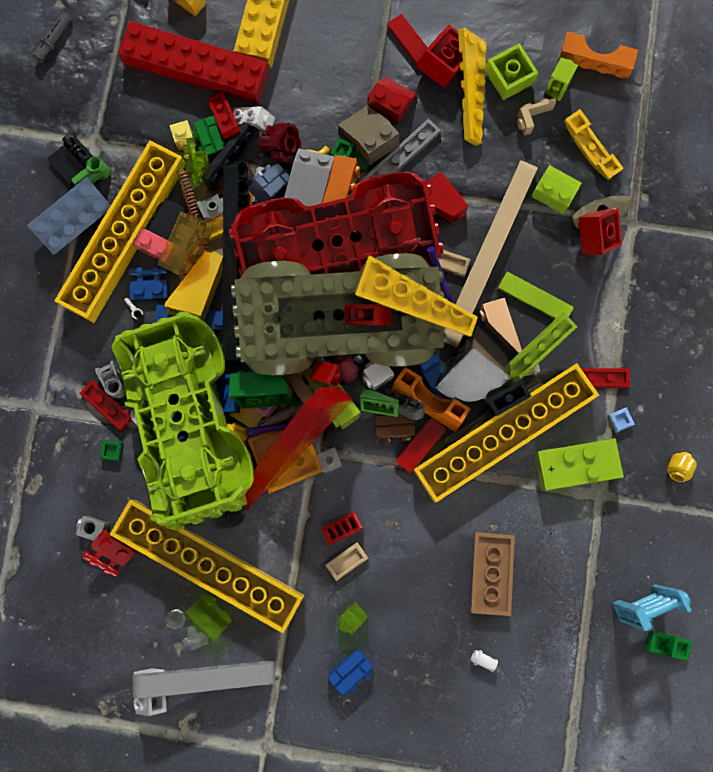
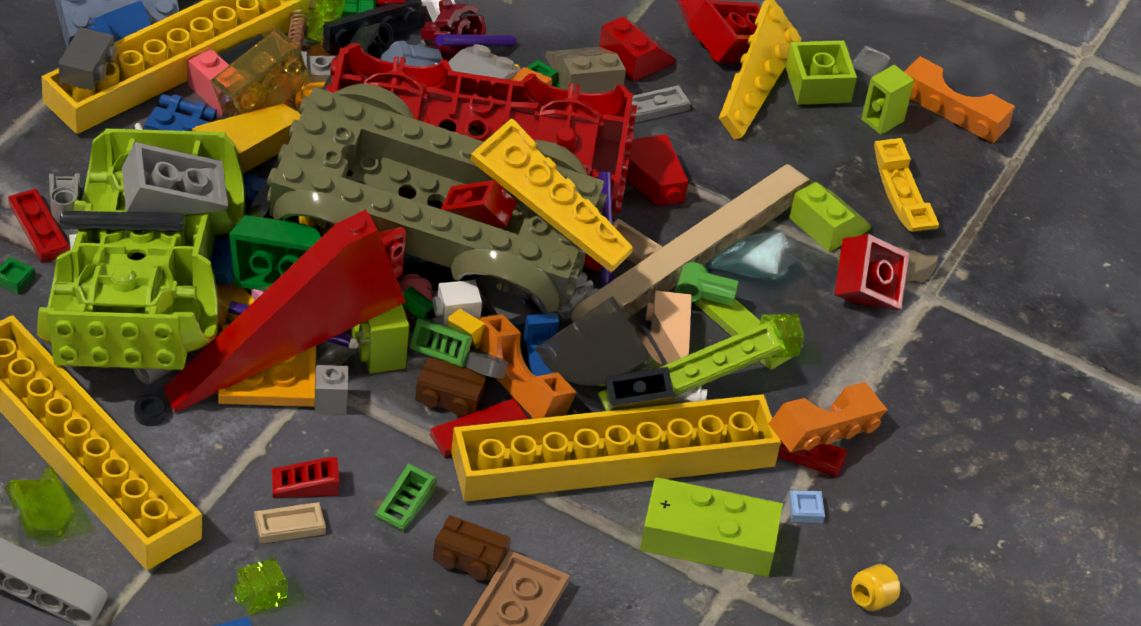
camera: 10 degrees right, 35 degrees down
tan bracket [517,98,556,136] -> none
none -> dark grey brick [59,27,117,91]
none -> black axle [60,211,185,232]
none -> blue bracket [88,1,151,43]
none -> light grey slope [122,142,228,215]
none -> bright green slope [375,463,437,532]
none -> green tile [402,286,433,318]
none -> reddish brown brick [433,515,511,581]
none -> dark purple bar [435,34,516,46]
none -> yellow slope [447,309,485,349]
none -> bright green piece [675,262,739,306]
none -> clear light blue slope [705,230,796,279]
none -> clear neon green brick [760,313,804,358]
none -> orange arch [768,382,888,452]

